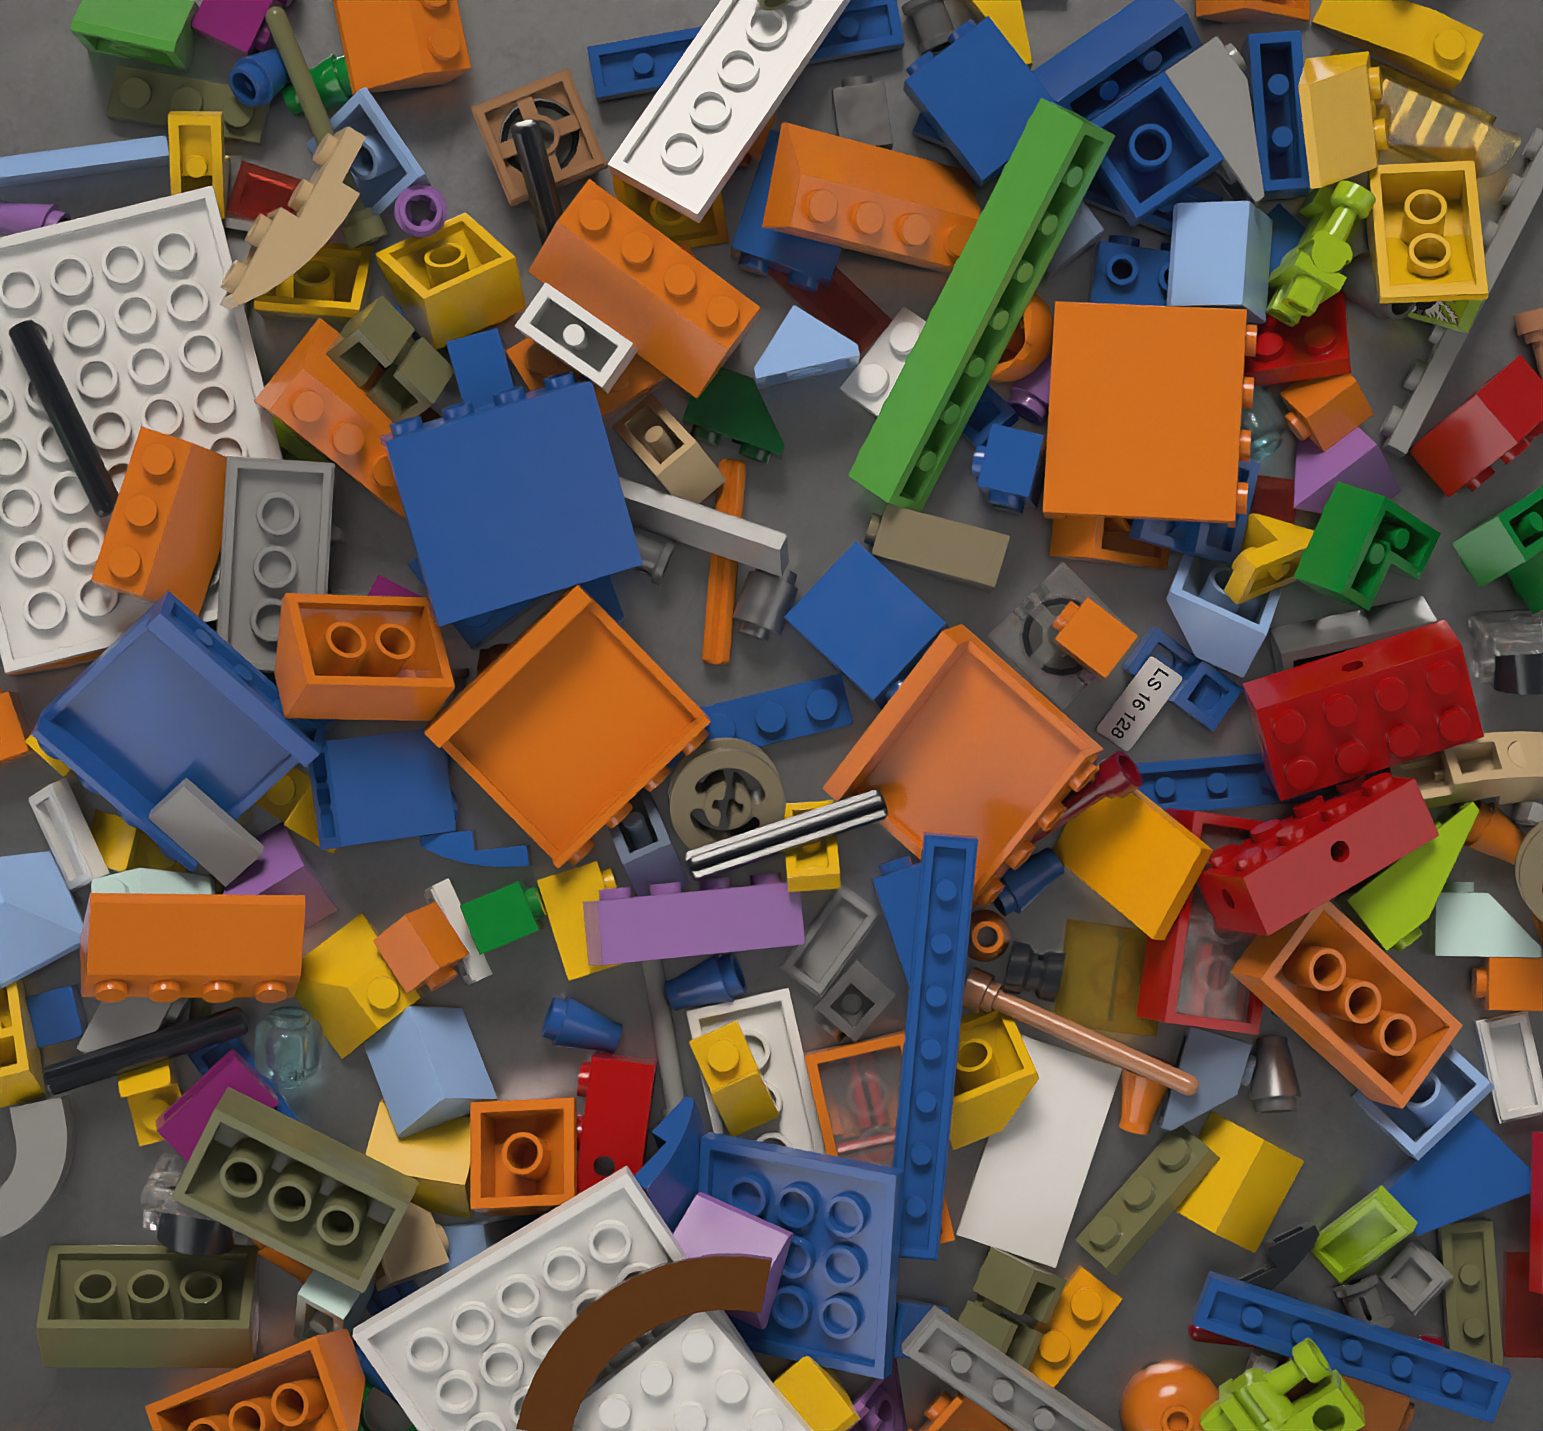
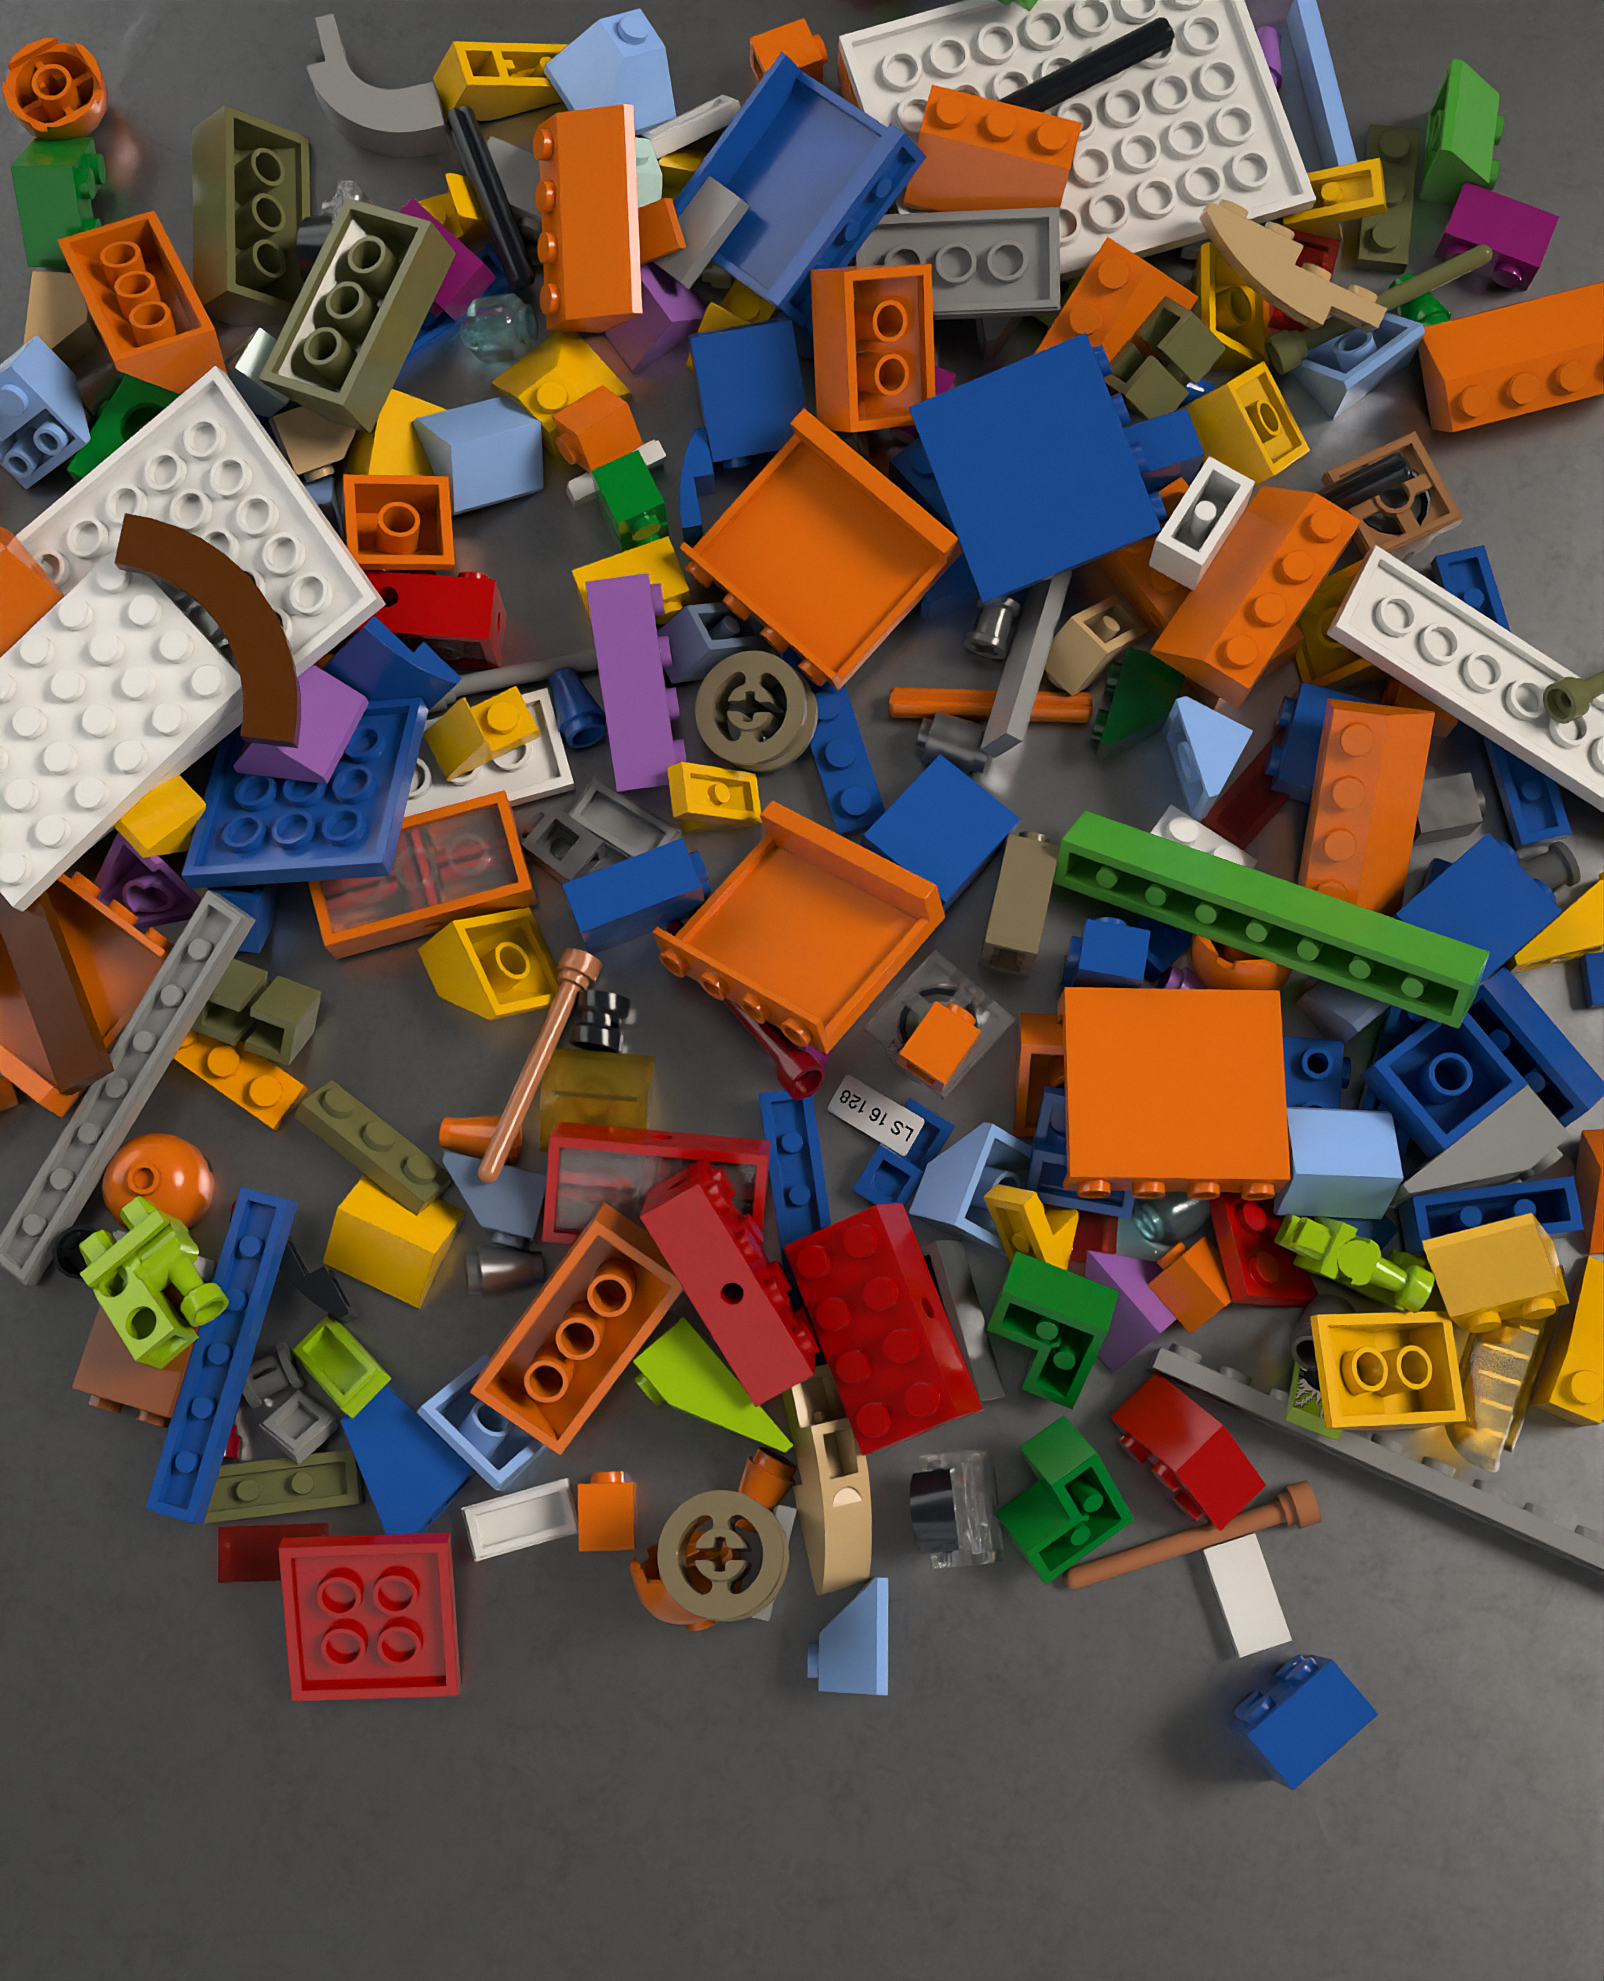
camera: 85 degrees right, 10 degrees down
blue slope [25,984,88,1048] -> none
blue cone [228,48,290,107] -> none
medium lavender cone [394,184,447,237] -> none
blue cone [541,996,623,1054] -> none
axle [685,790,888,881] -> none
blue tile [892,832,978,1261] -> none
white tile [955,1035,1122,1268] -> none
orange cone [967,910,1011,962] -> none
blue cone [992,847,1065,916] -> none
light orange tile [1053,765,1213,940] -> none
light aqua slope [1427,882,1541,957] -> none
none -> orange tile [638,198,687,265]

